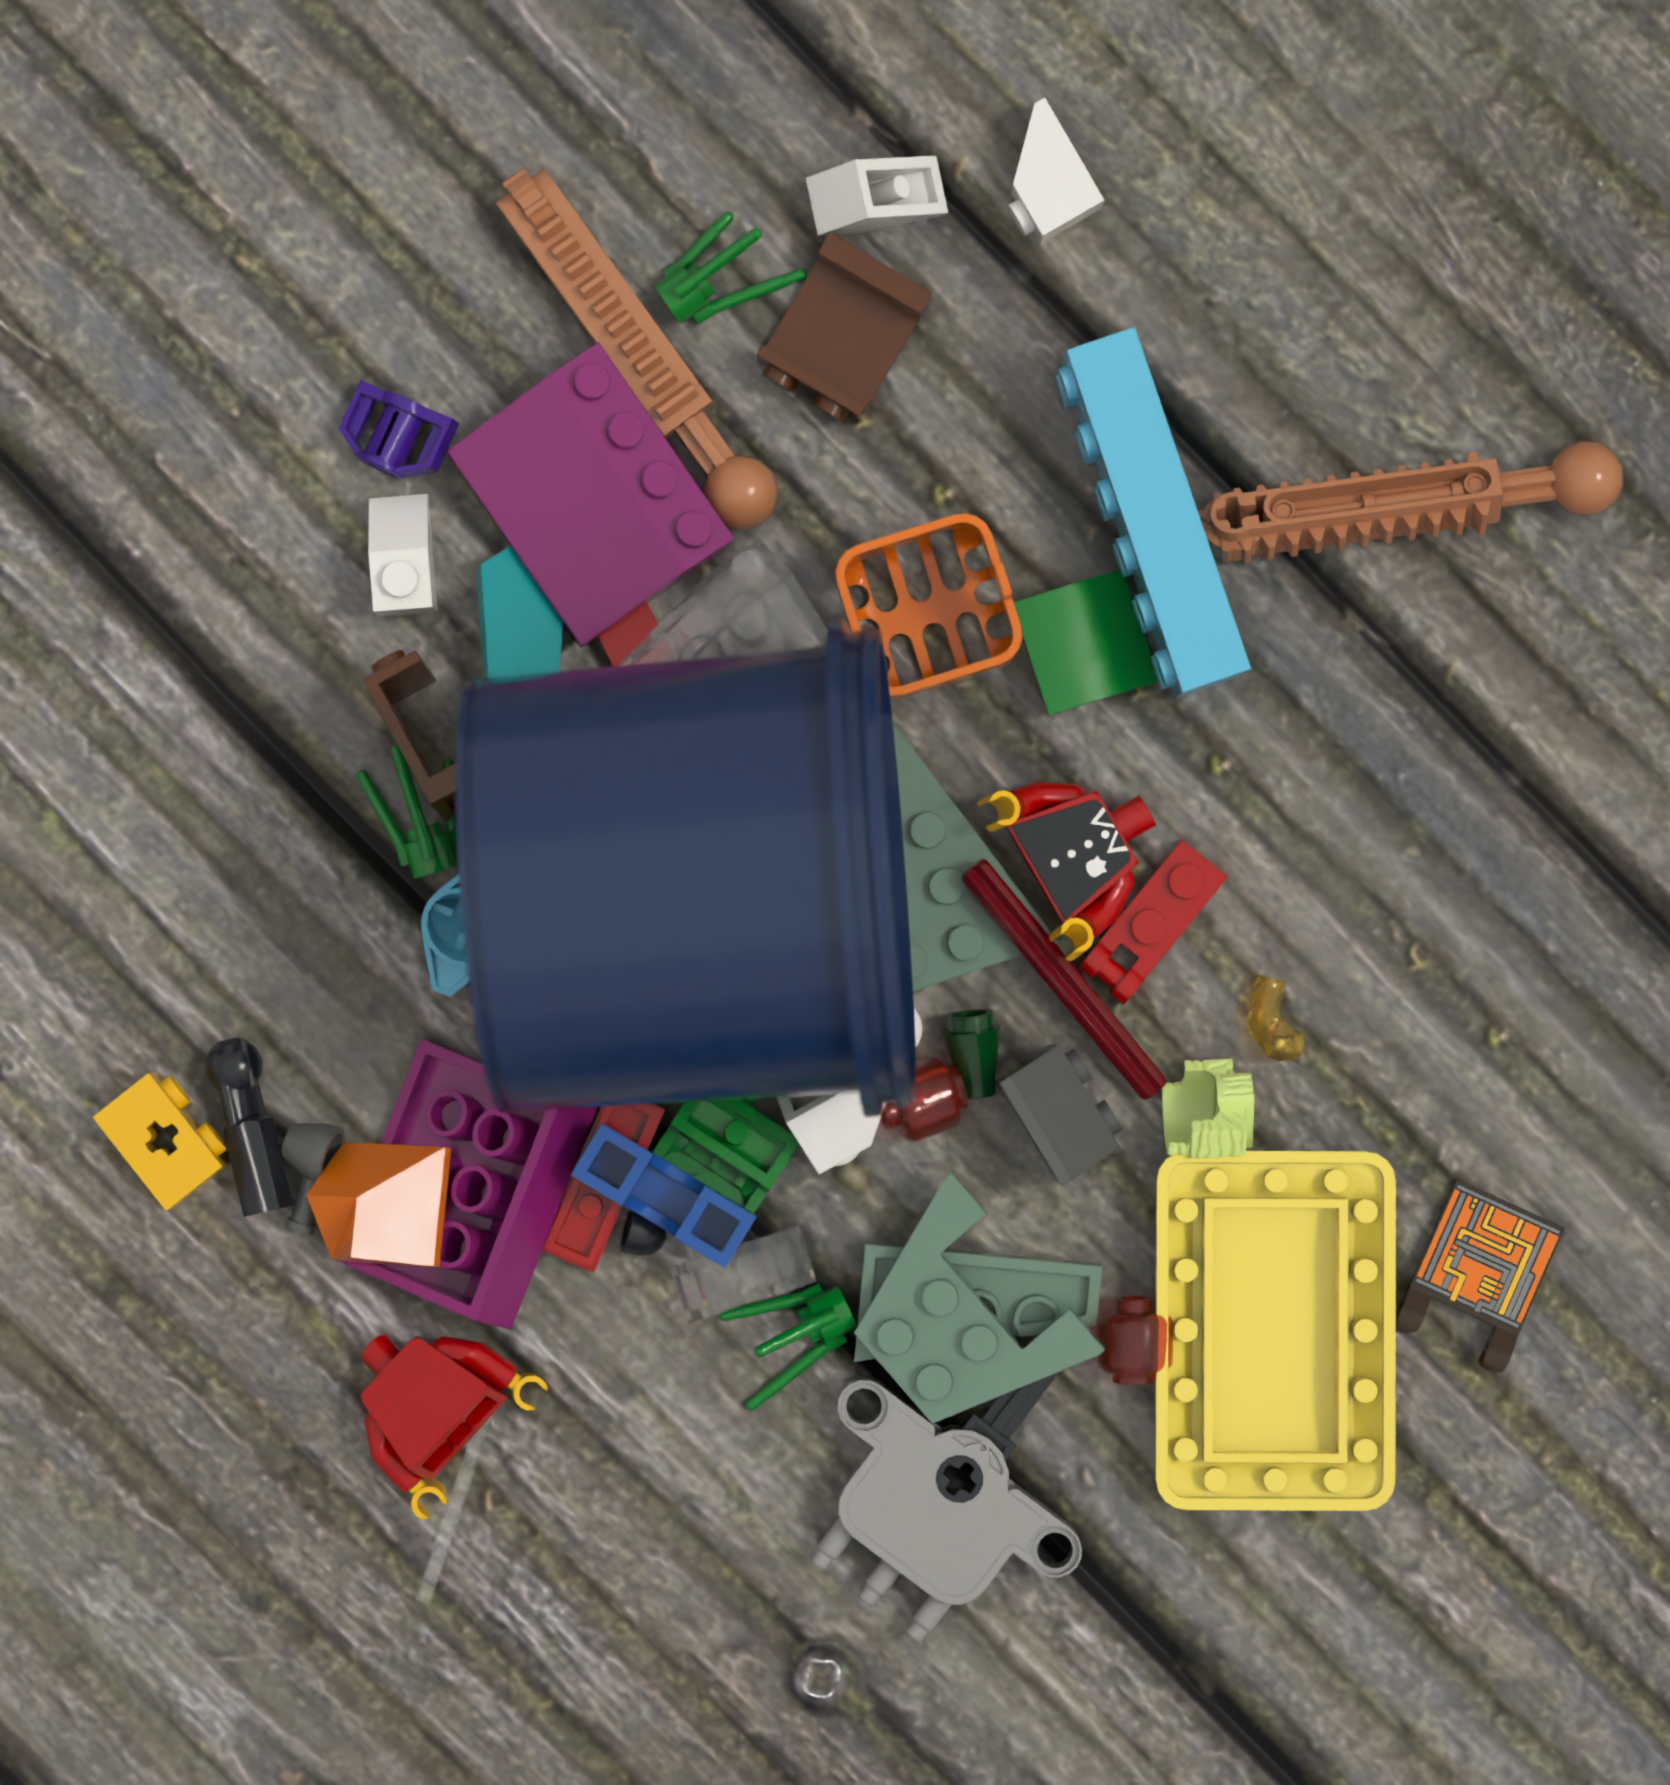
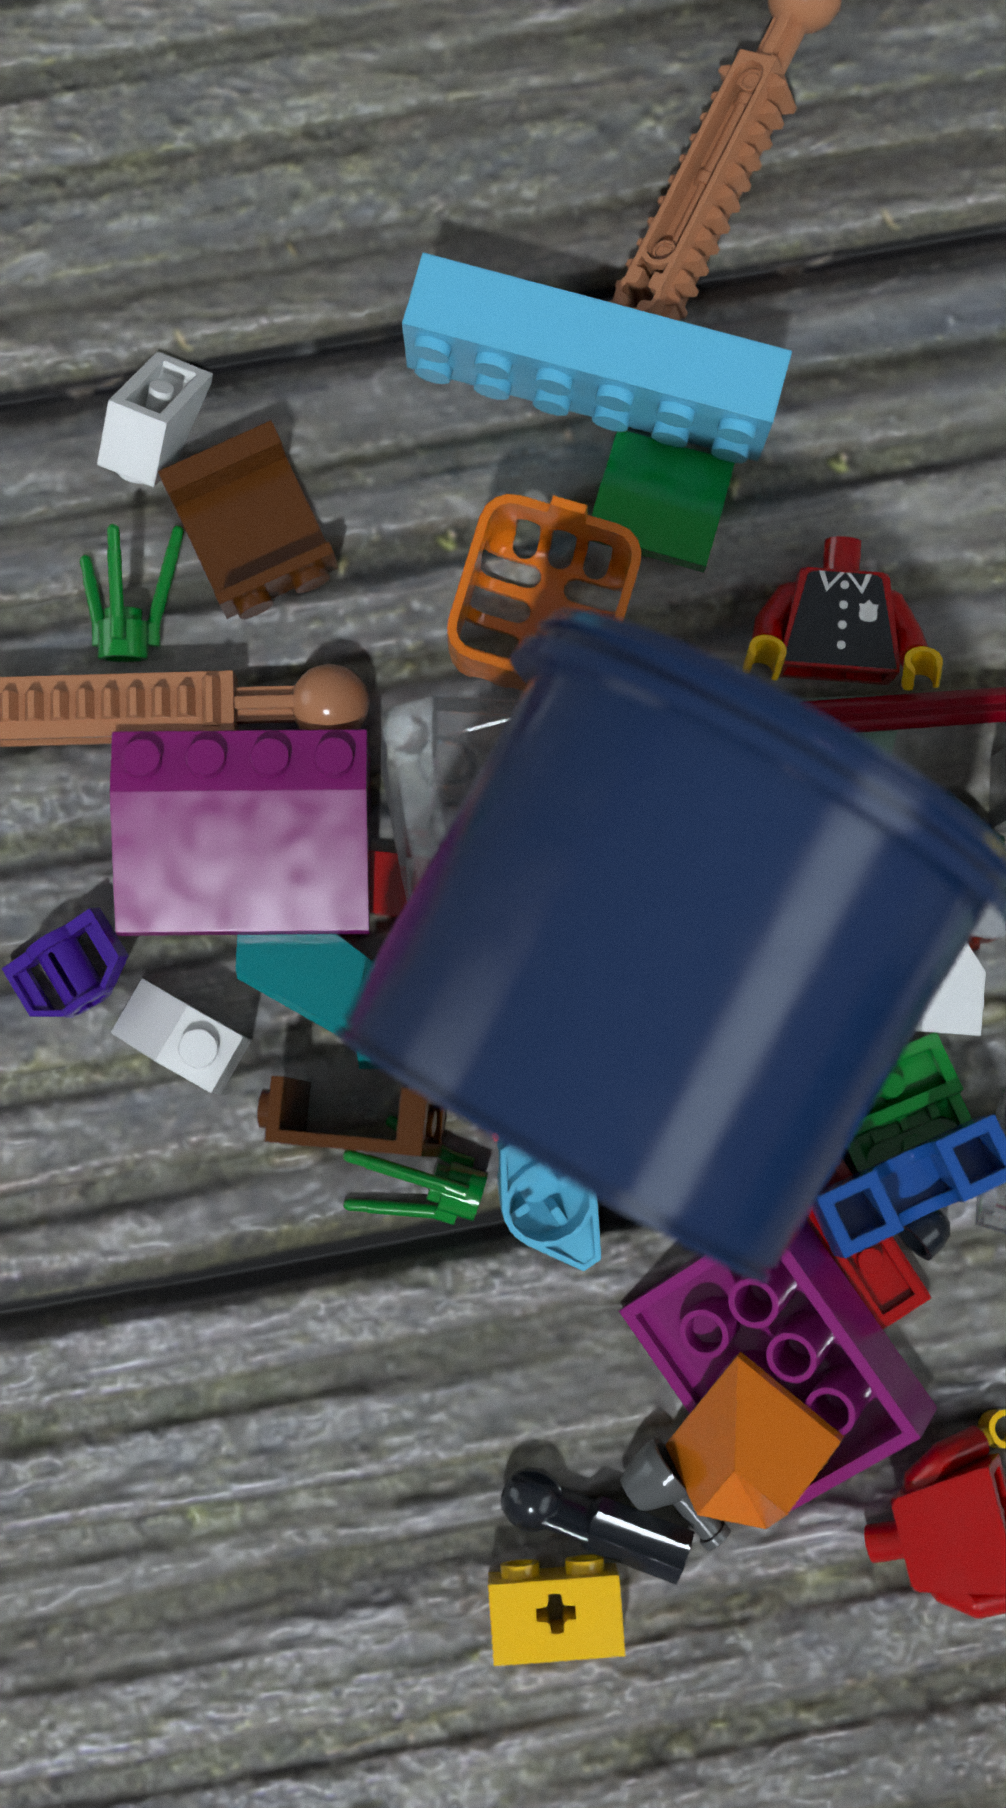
camera: 55 degrees left, 5 degrees down
white slope [1008,97,1104,244] -> none
red plate [1077,840,1228,1005] -> none

